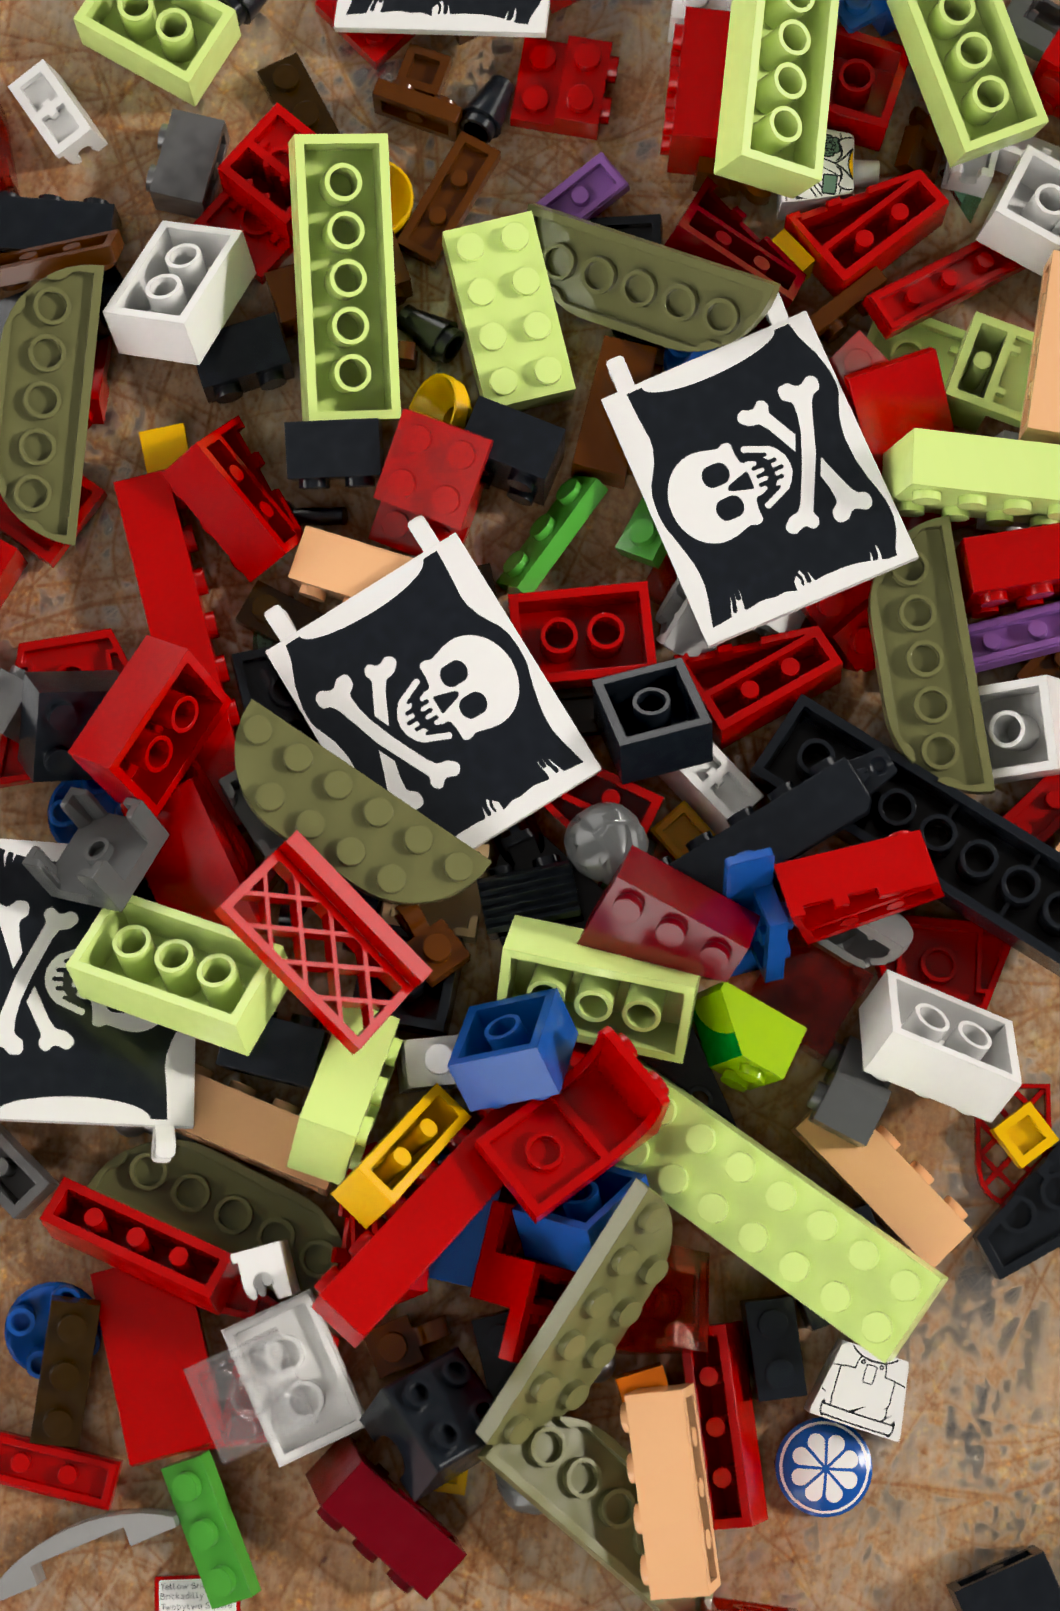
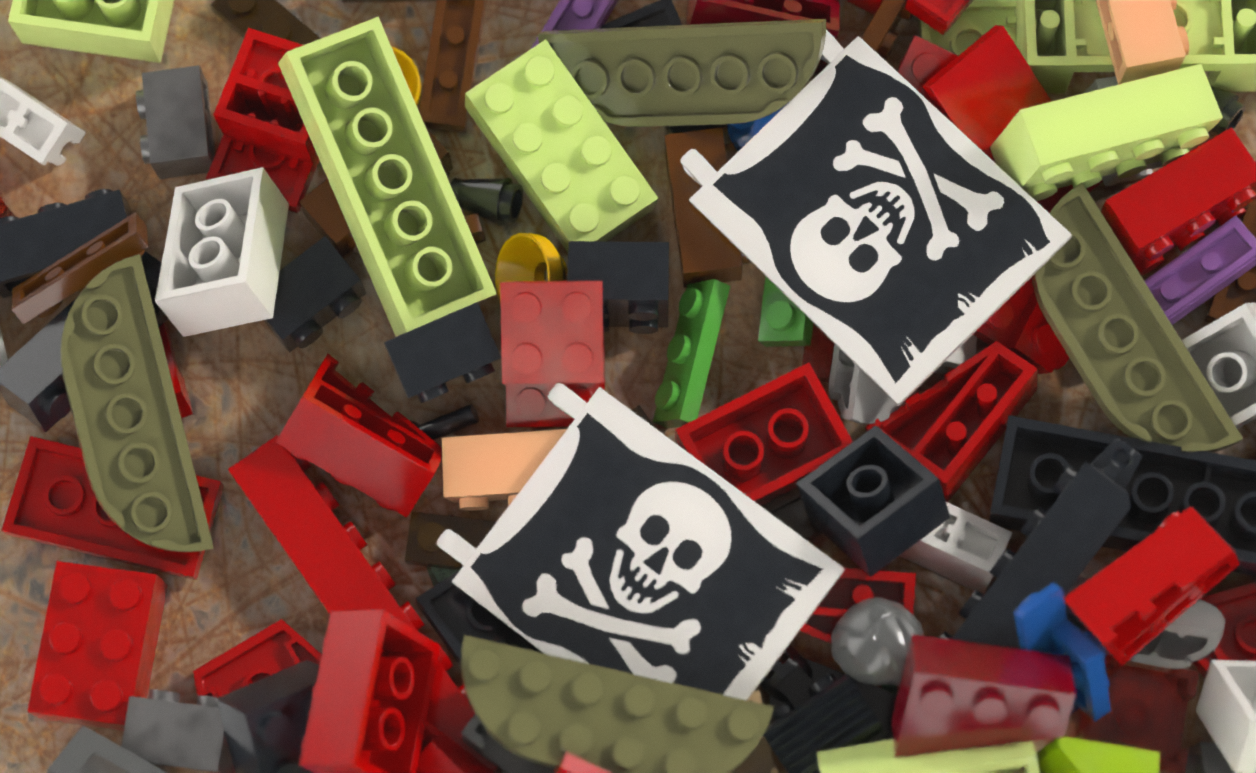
camera: 15 degrees left, 5 degrees down
yellow tile [139,423,189,474] -> none
yellow tile [649,800,716,861] -> none

